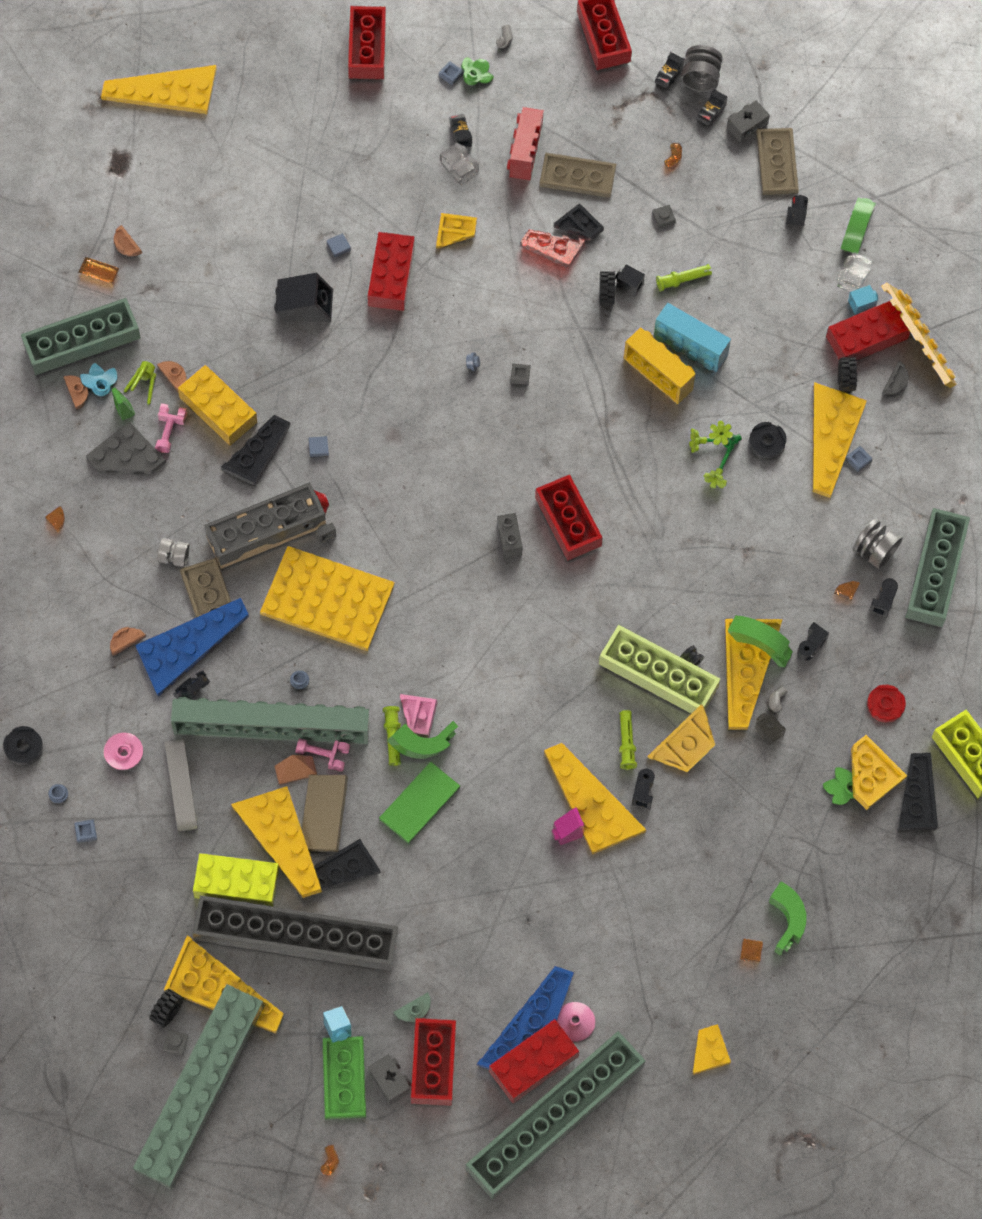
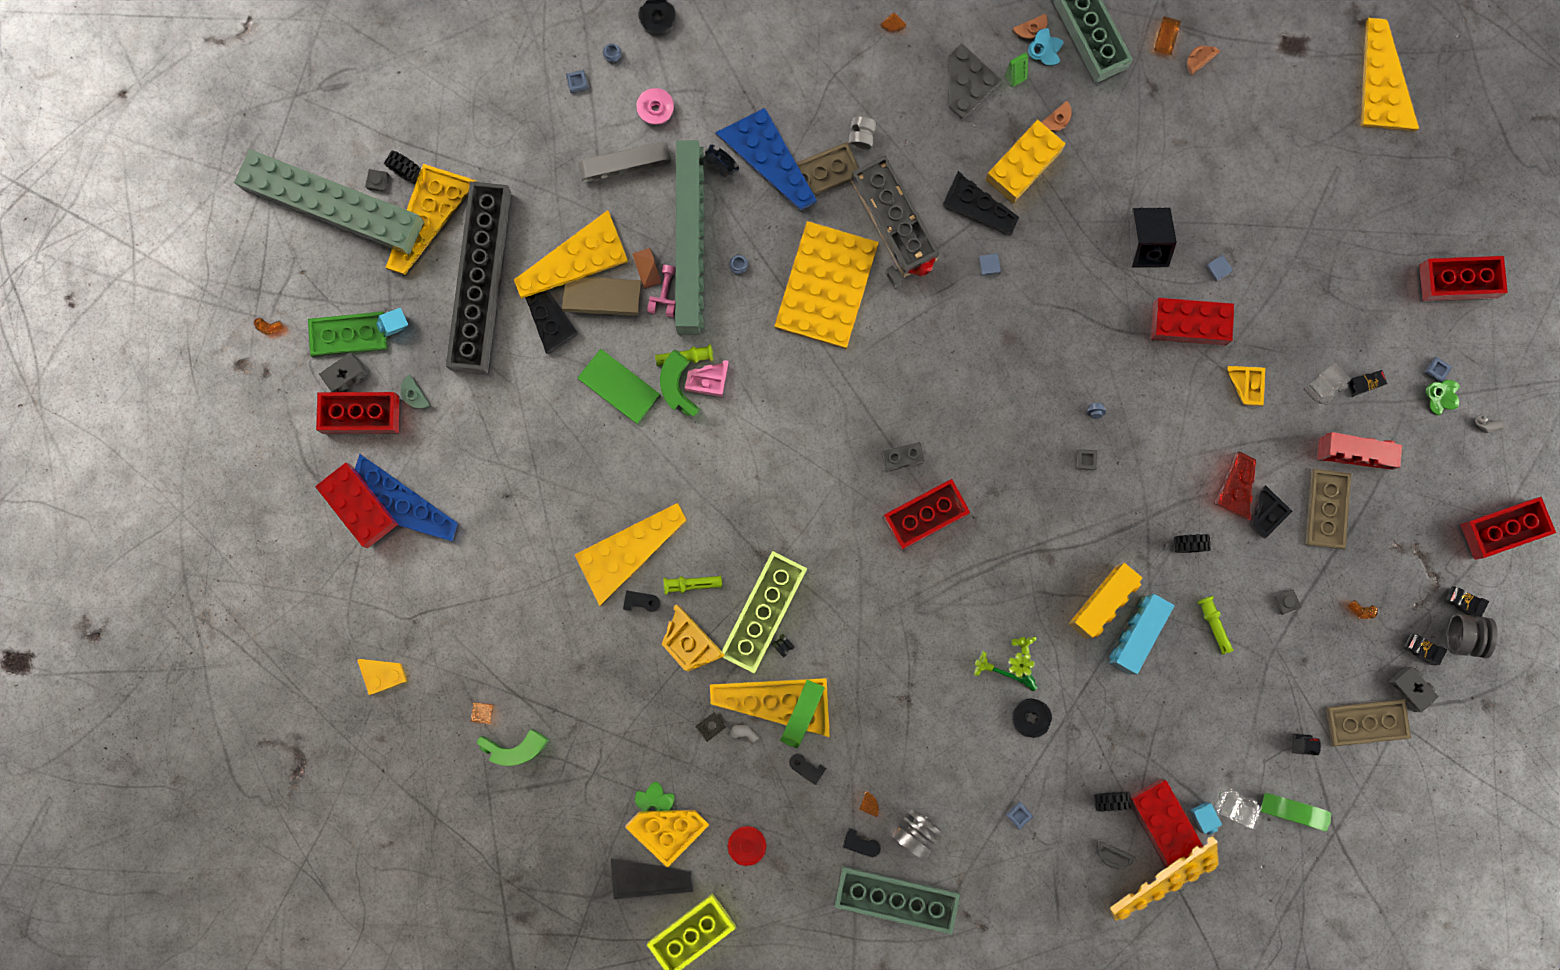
camera: 90 degrees right, 15 degrees up
nougat plate [110,627,146,656] -> none
lime plant [124,361,157,404] -> none
bright pink bar [155,404,187,453] -> none
neon yellow brick [193,853,279,907] -> none
sand green brick [465,1031,646,1200] -> none
dark pink slope [551,807,584,846] -> none
bright pink dish [557,1002,595,1042] -> none
black brick [615,264,645,296] -> none
yellow wing [813,382,867,498] -> none

